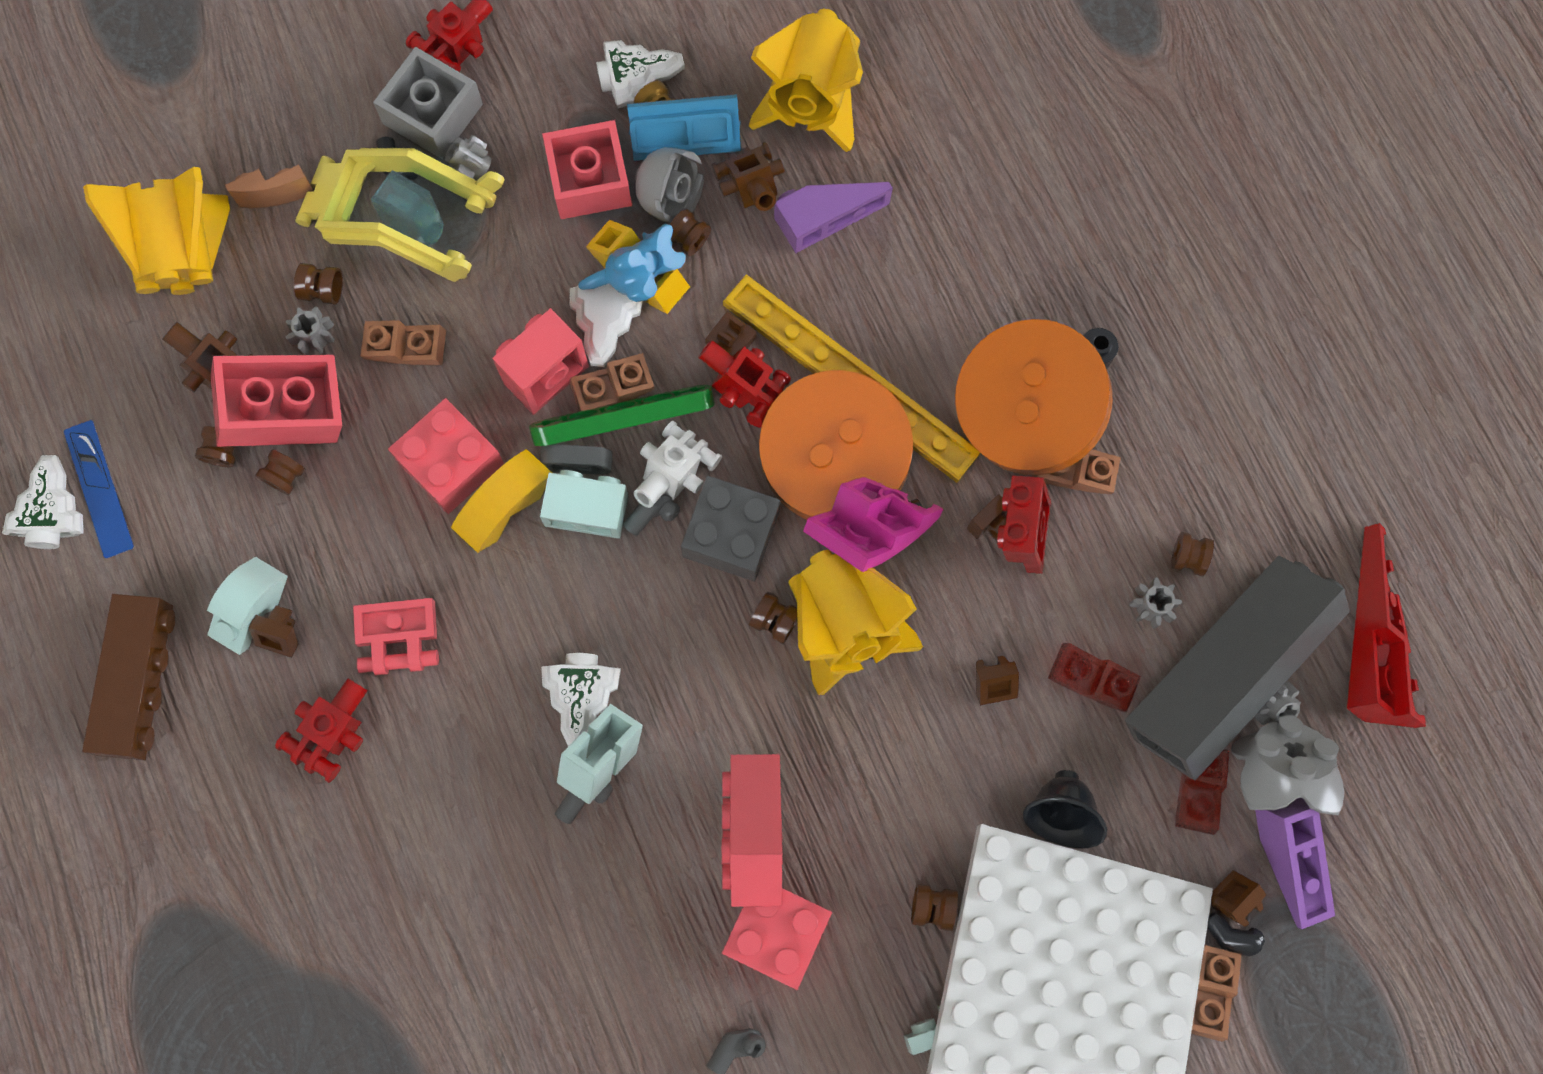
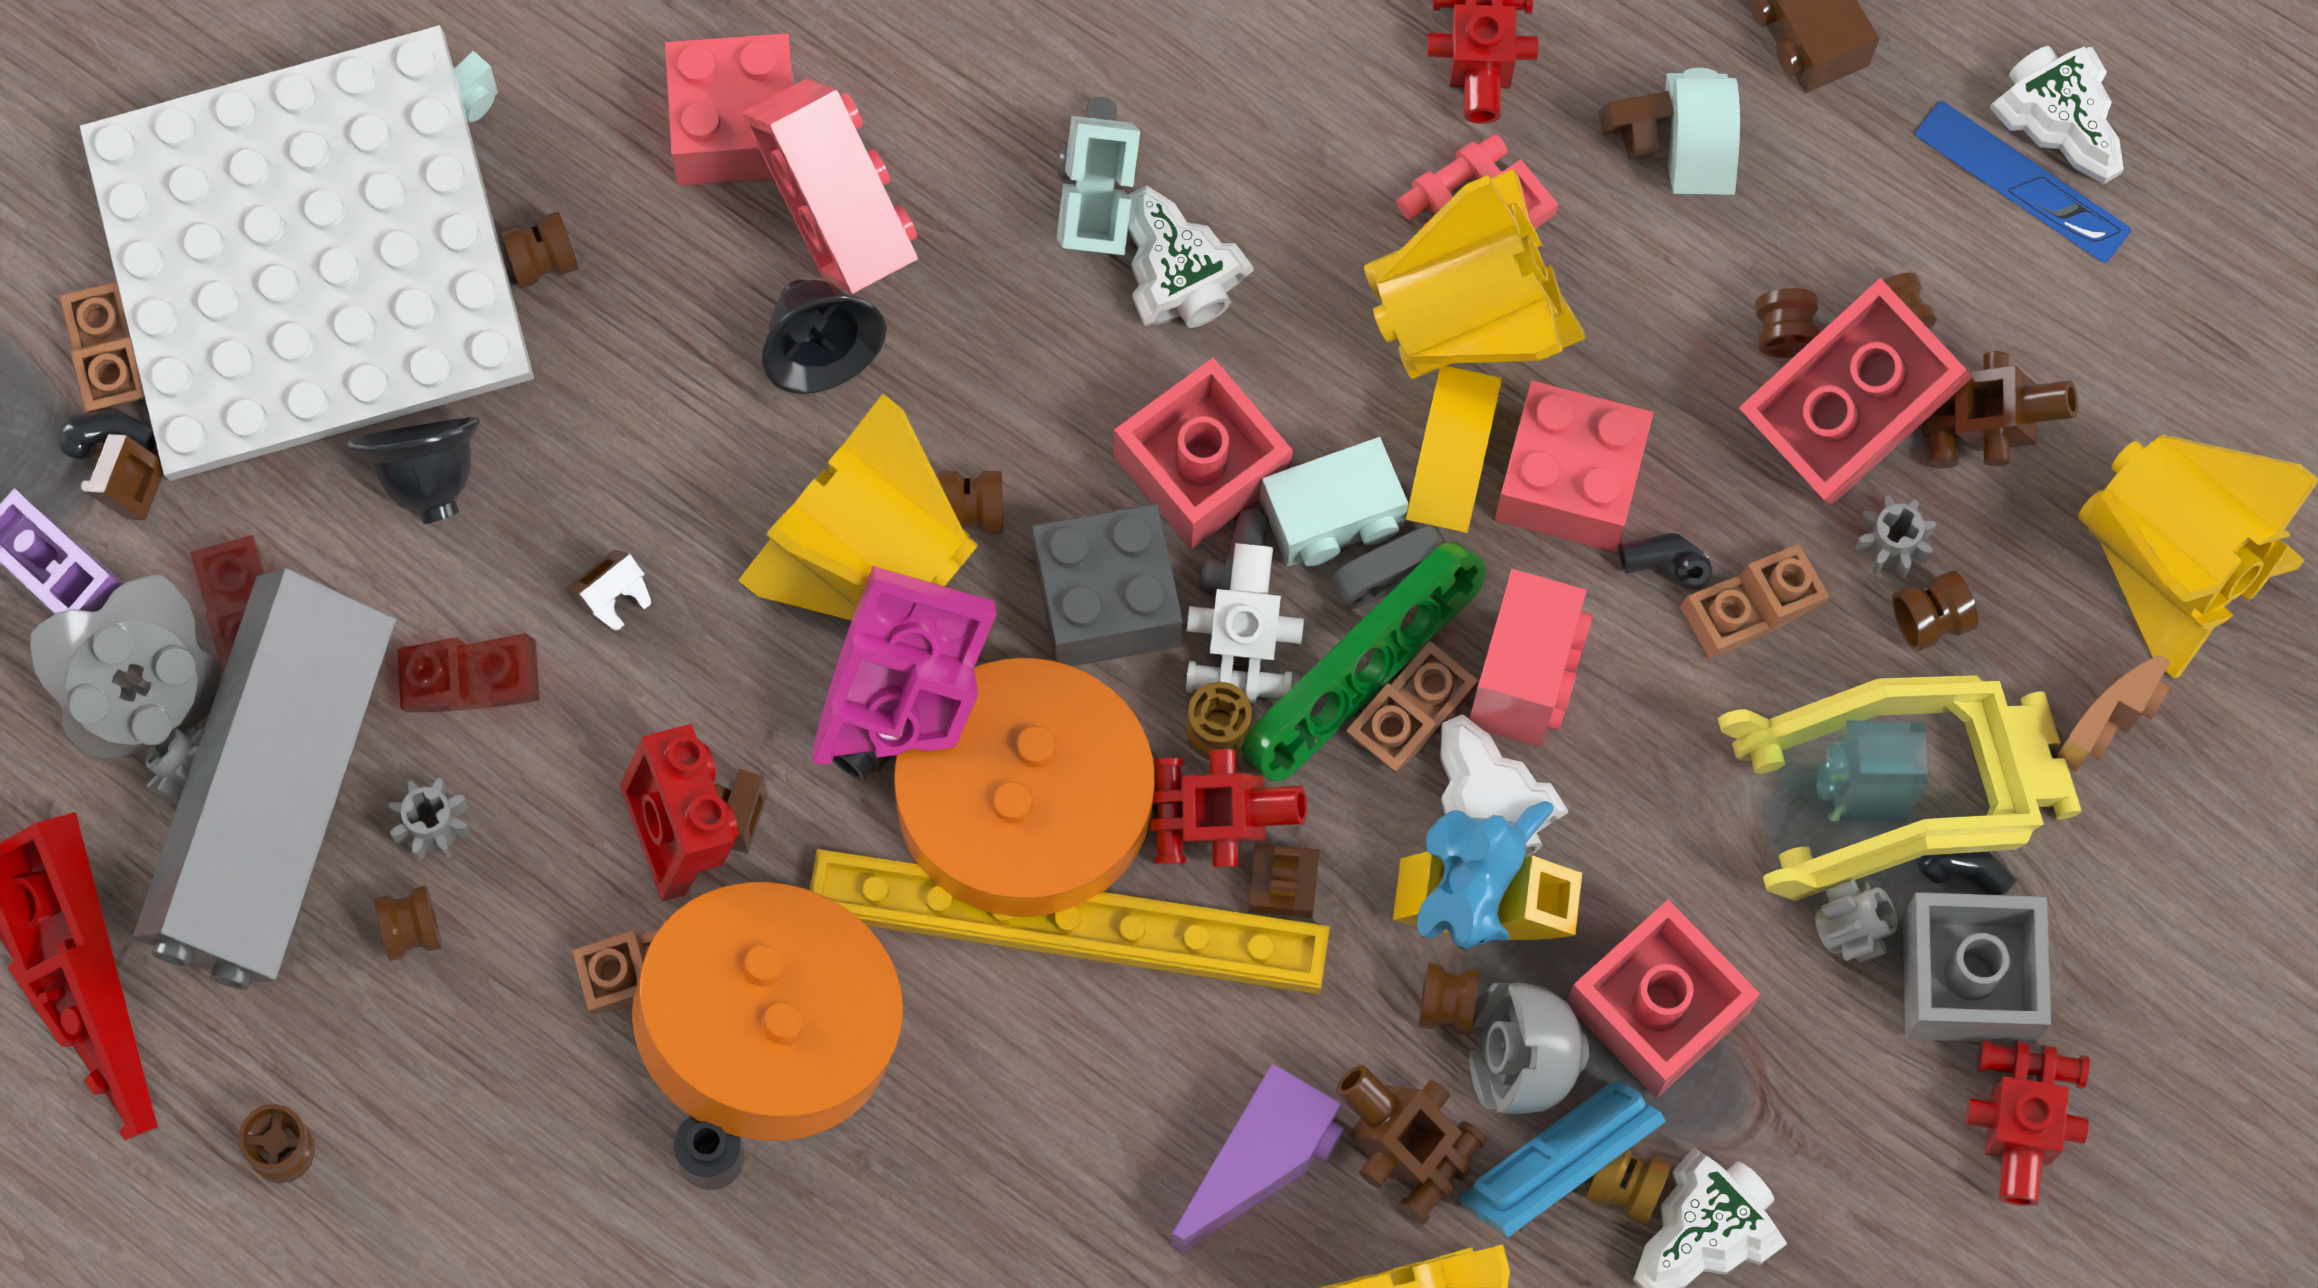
camera: 150 degrees right, 5 degrees down
none -> reddish brown wheel [238,1104,315,1184]
none -> black hat [762,280,887,394]
none -> coral brick [1113,357,1293,550]
none -> pearl gold wheel [1186,681,1252,760]
none -> yellow brick [1364,169,1586,380]
none -> black arm [1619,533,1712,588]

